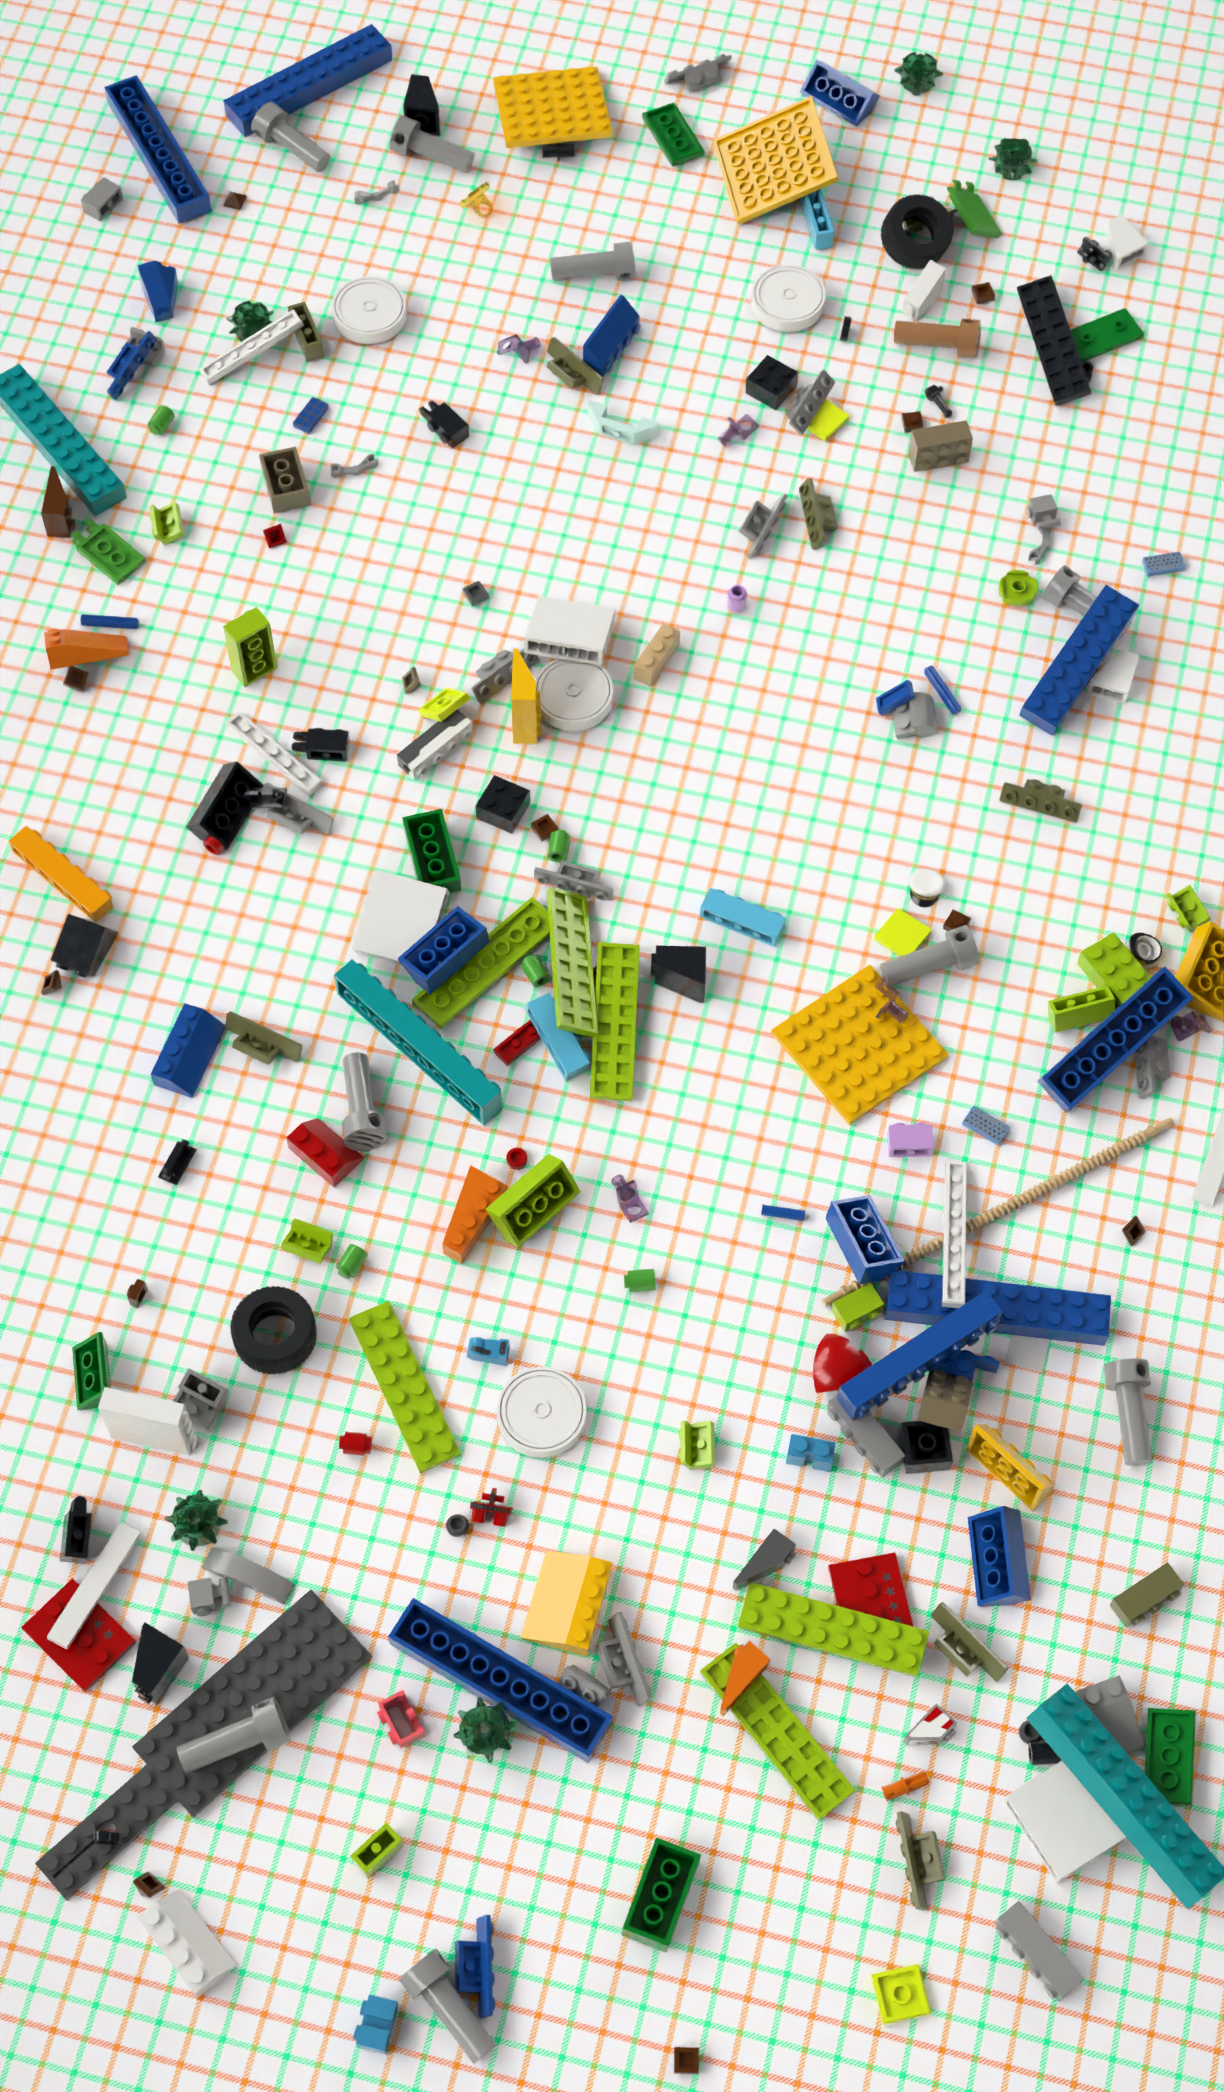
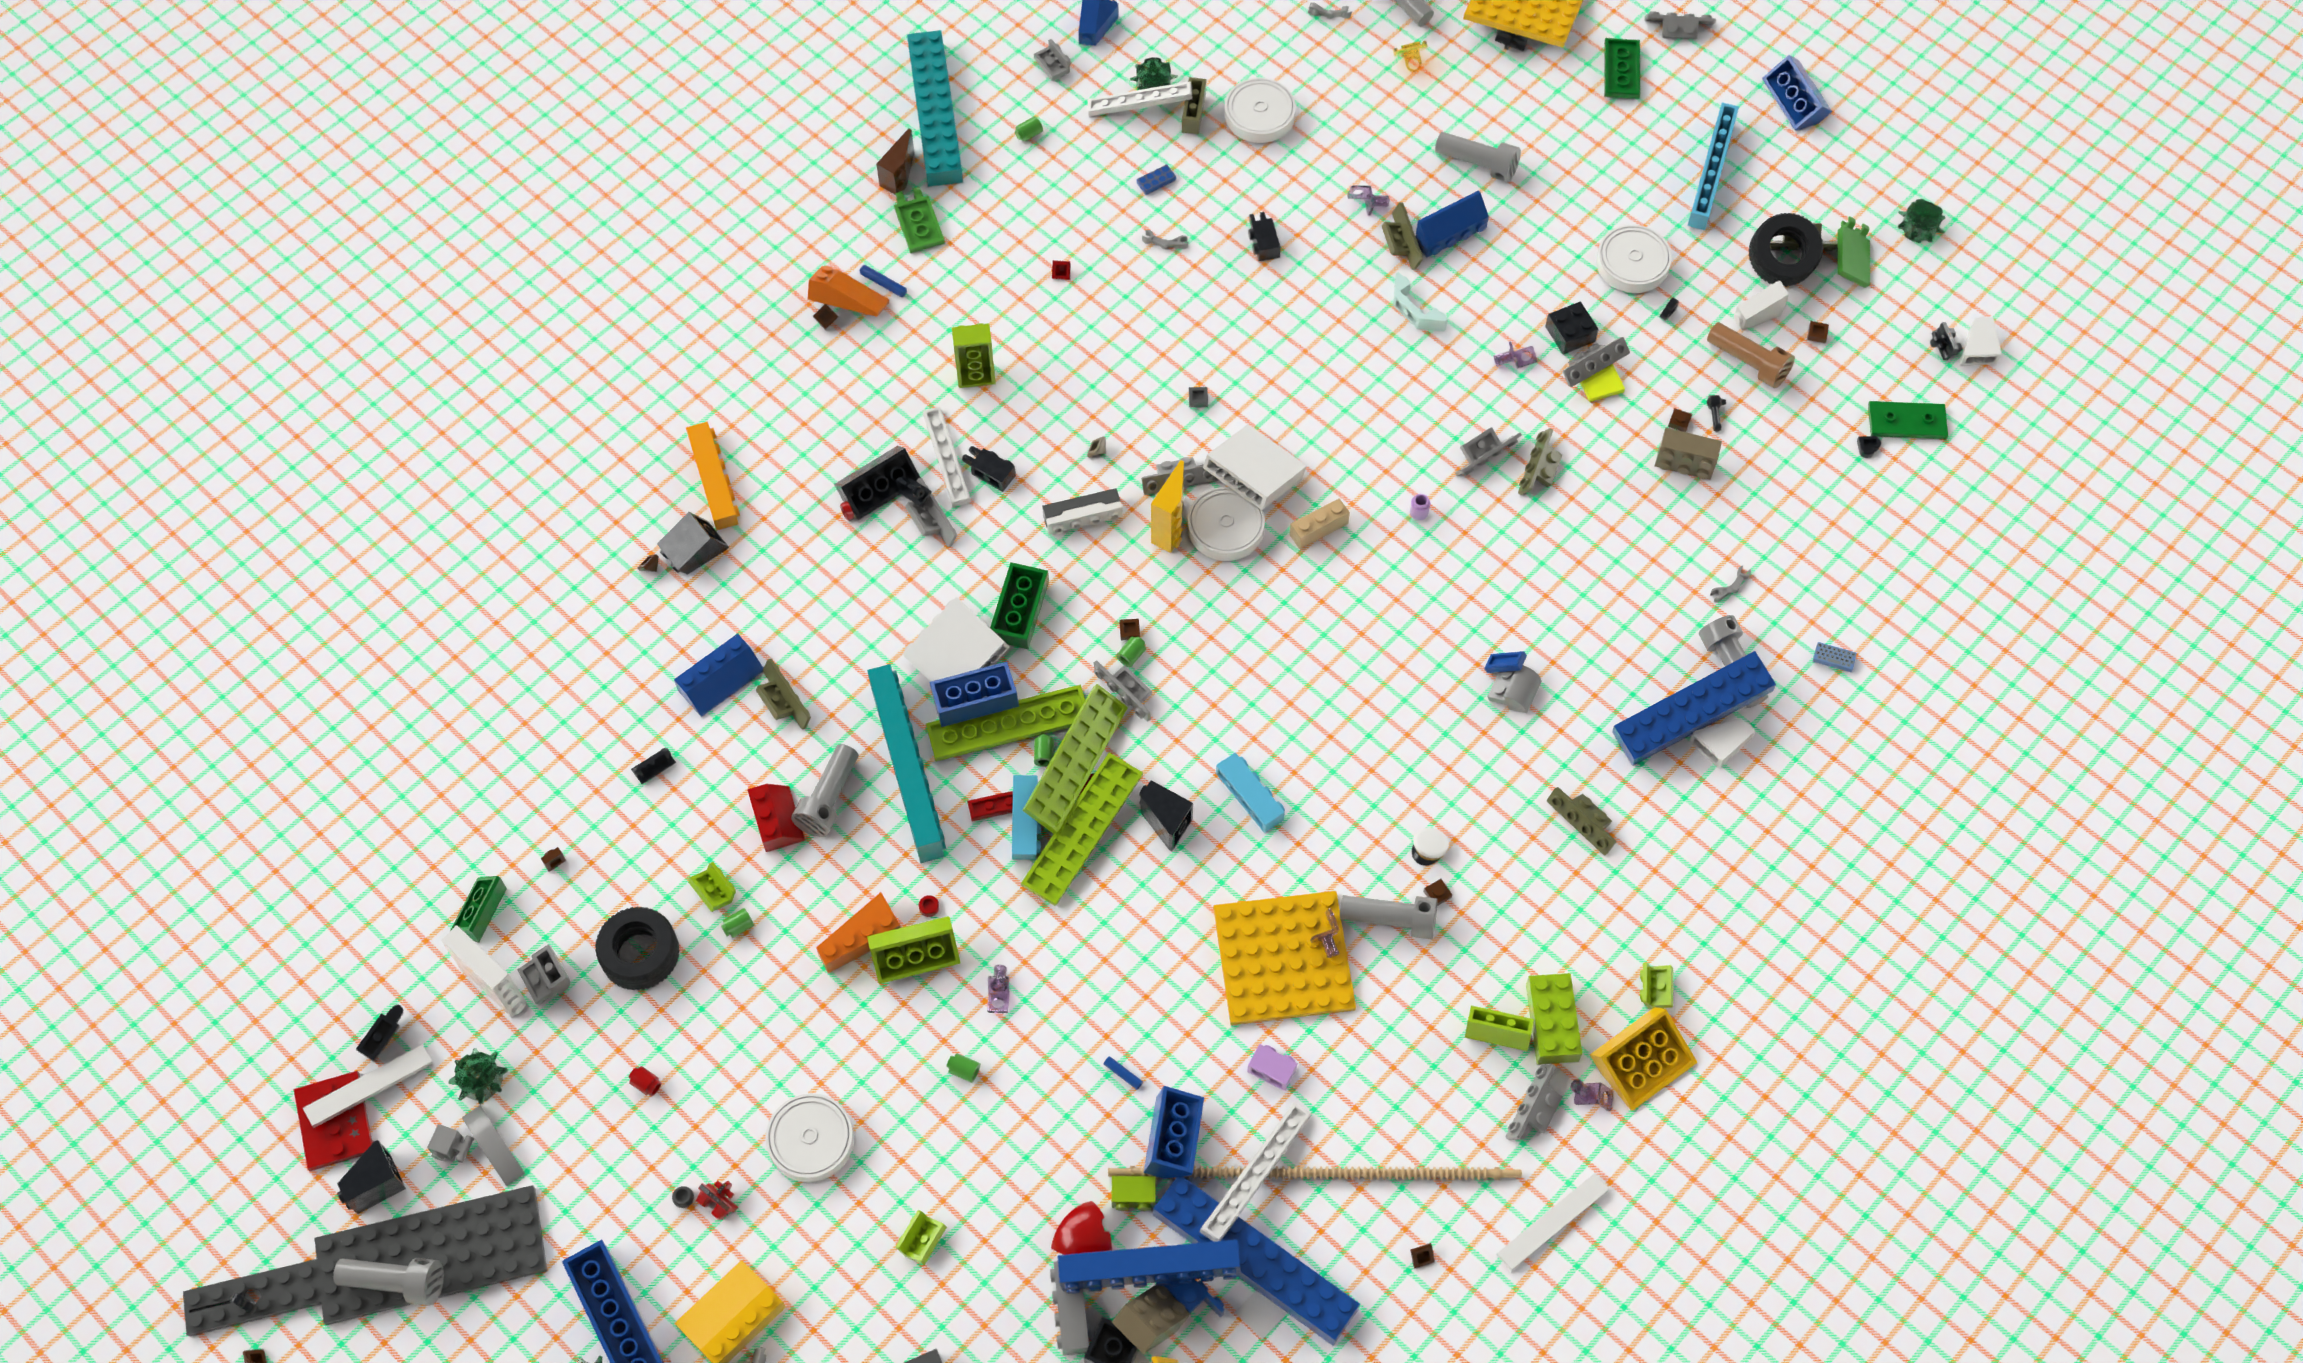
camera: 30 degrees right, 0 degrees up
blue bracket [106,331,157,400] -> none
lime bracket [149,501,184,545] -> none
dark tan brick [259,446,311,513] -> none
lime plate [348,1301,461,1474] -> none
coral window [377,1690,426,1749] -> none
neon yellow tile [418,687,470,722] -> none
dark azure leg [466,1337,510,1366] -> none
black brick [475,775,531,834] -> none
yellow plate [712,96,839,225] -> none
dark azure brick [786,1434,836,1472] -> none
neon yellow tile [874,908,932,957] -> none
clear green brick [894,52,943,96] -> none
blue axle [924,665,961,715] -> none
tile [962,1105,1010,1146] -> none
lime plate [998,570,1038,606] -> none
black plate [1016,275,1092,406] -> none
light grey brick [1026,494,1061,530] -> none
blue brick [1037,966,1194,1112] -> none
white piece [1125,932,1162,969] -> none

